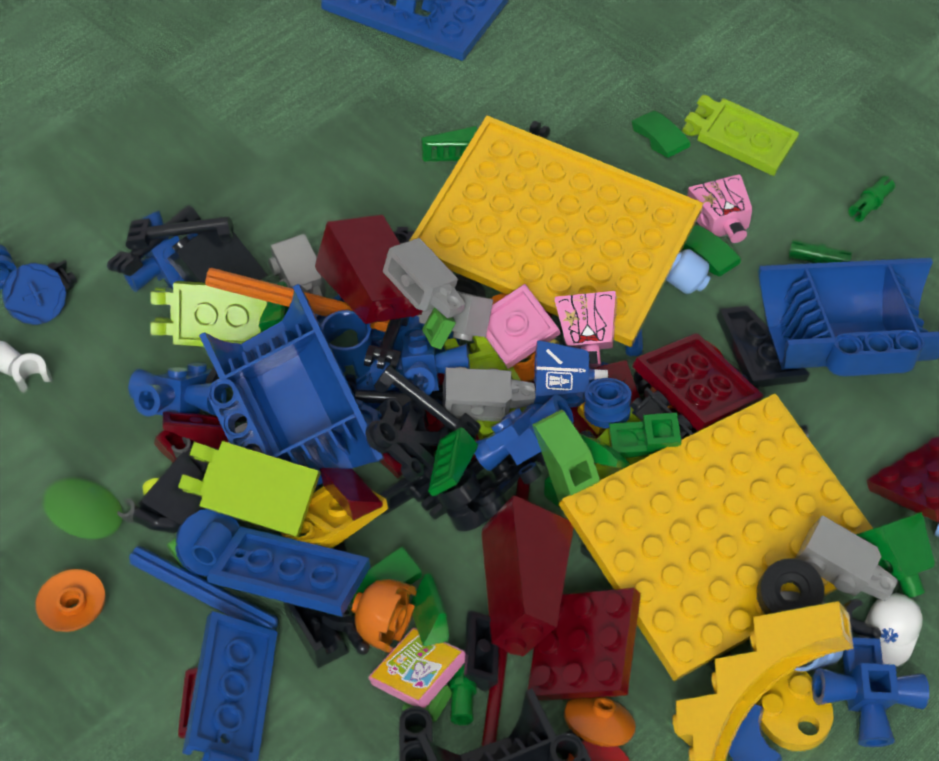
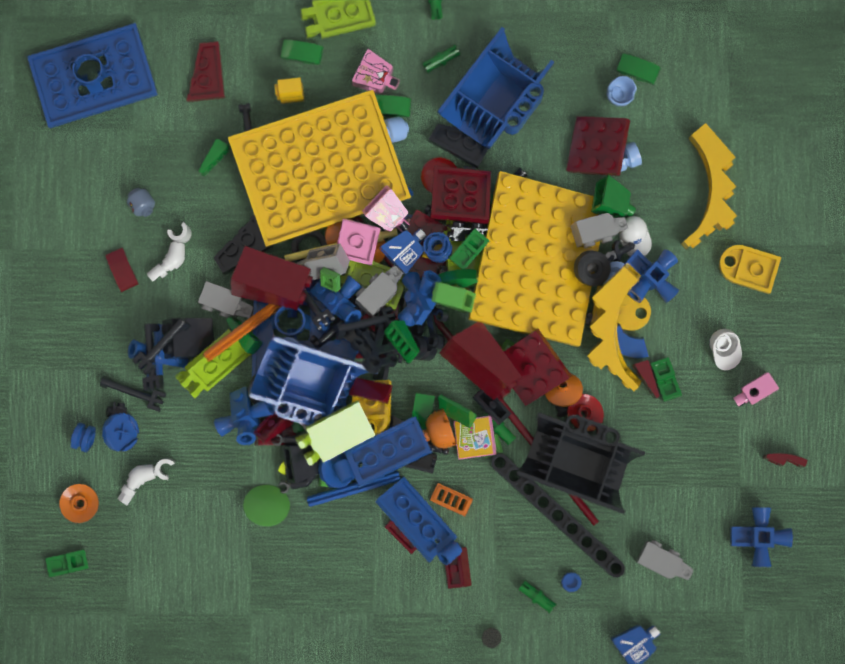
camera: 45 degrees left, 30 degrees up
orange dish [35,569,106,632] -> none
light grey hinge [382,238,466,318] -> none
none -> black hinge [100,375,167,412]
none -> dark red slope [105,248,139,292]
none -> sand blue head [127,188,155,217]
none -> white piece [147,222,192,282]
none -> dark red wing [187,41,225,102]
none -> yellow brick [274,77,305,104]
none -> orange slope [430,483,473,516]

